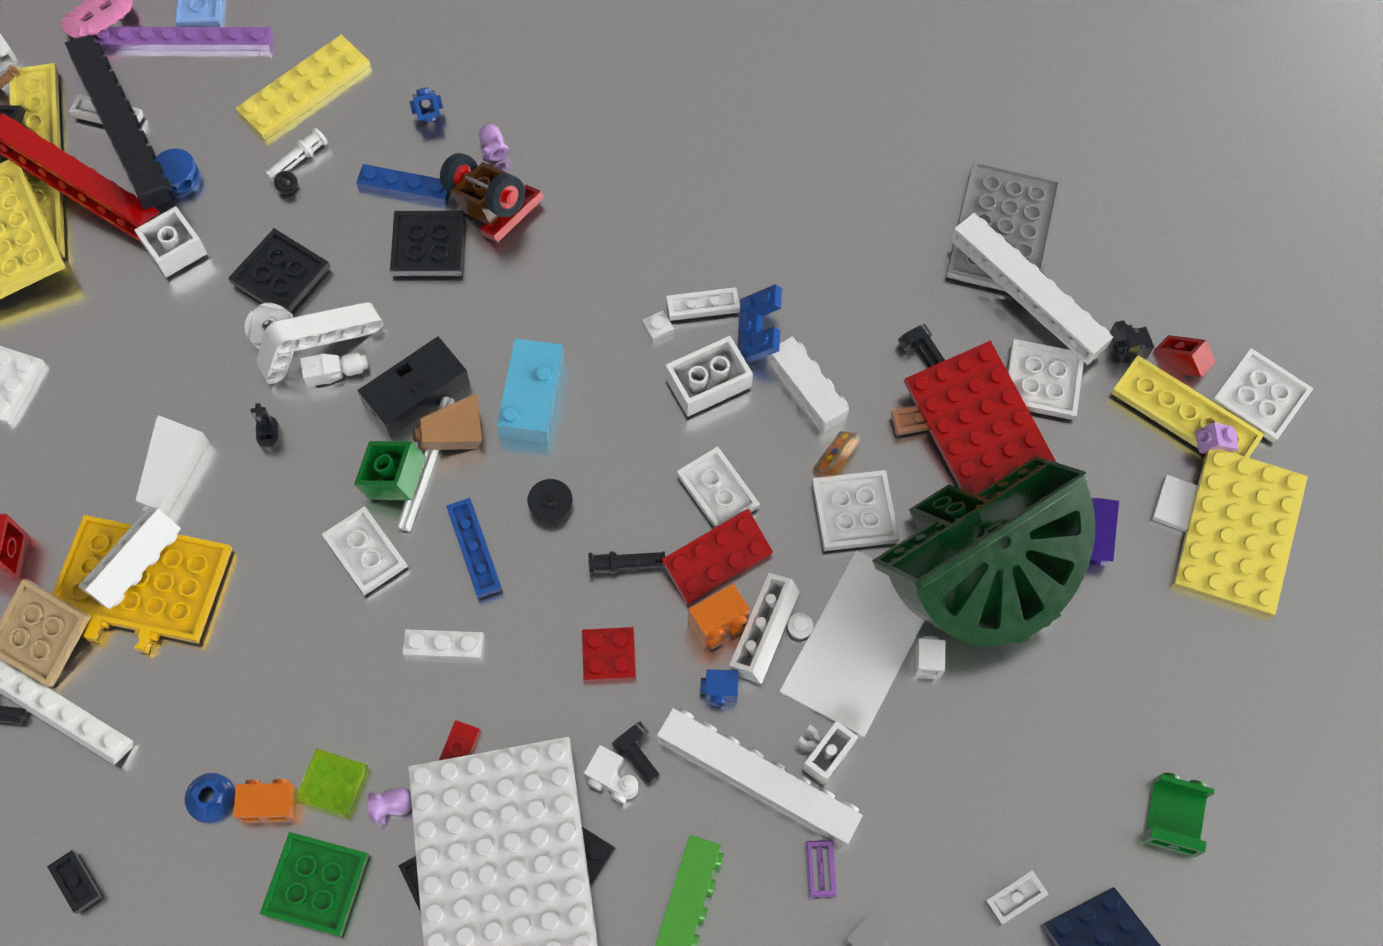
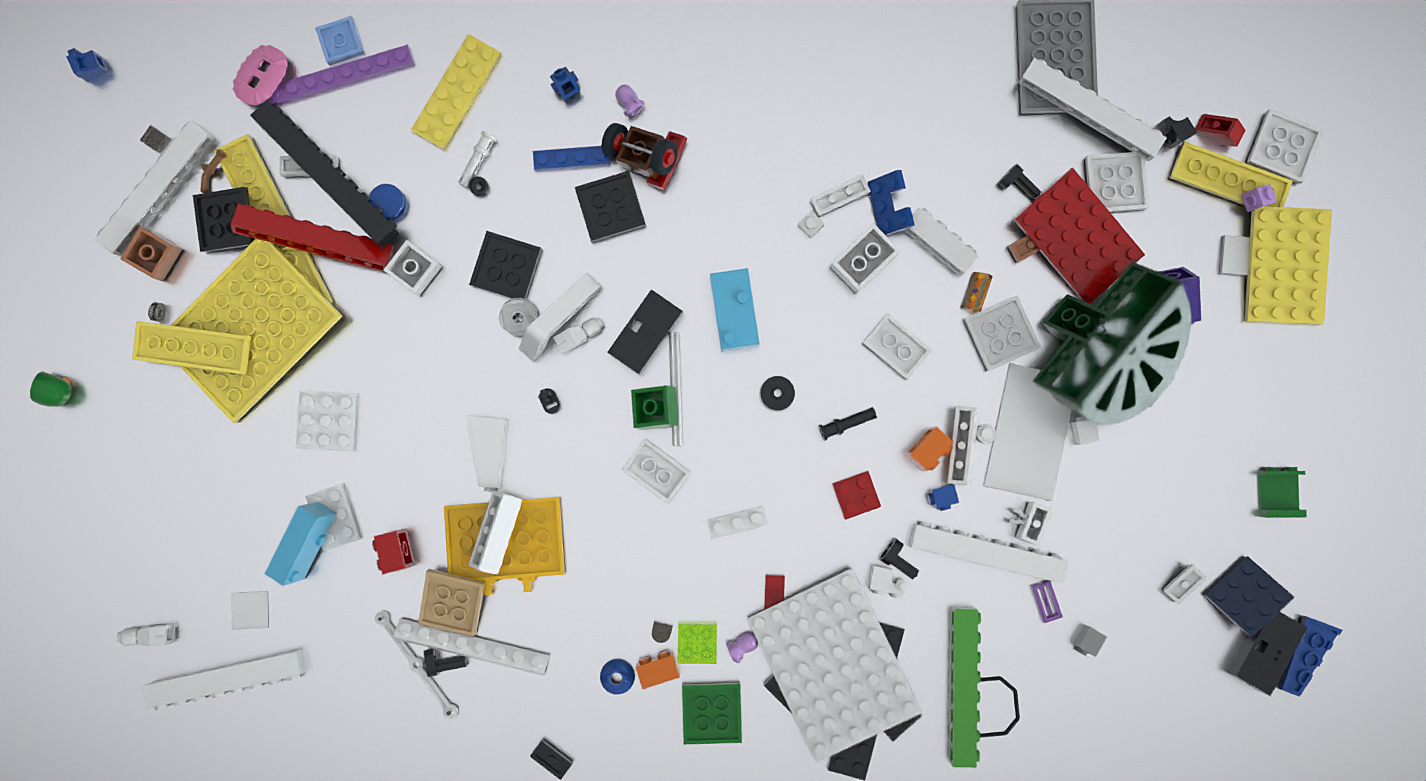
camera: 10 degrees left, 20 degrees up
medium nougat slope [413,394,482,450] -> none
blue plate [446,498,502,599] -> none
red plate [661,509,773,604] -> none
none -> clear smoke tile [651,621,673,643]

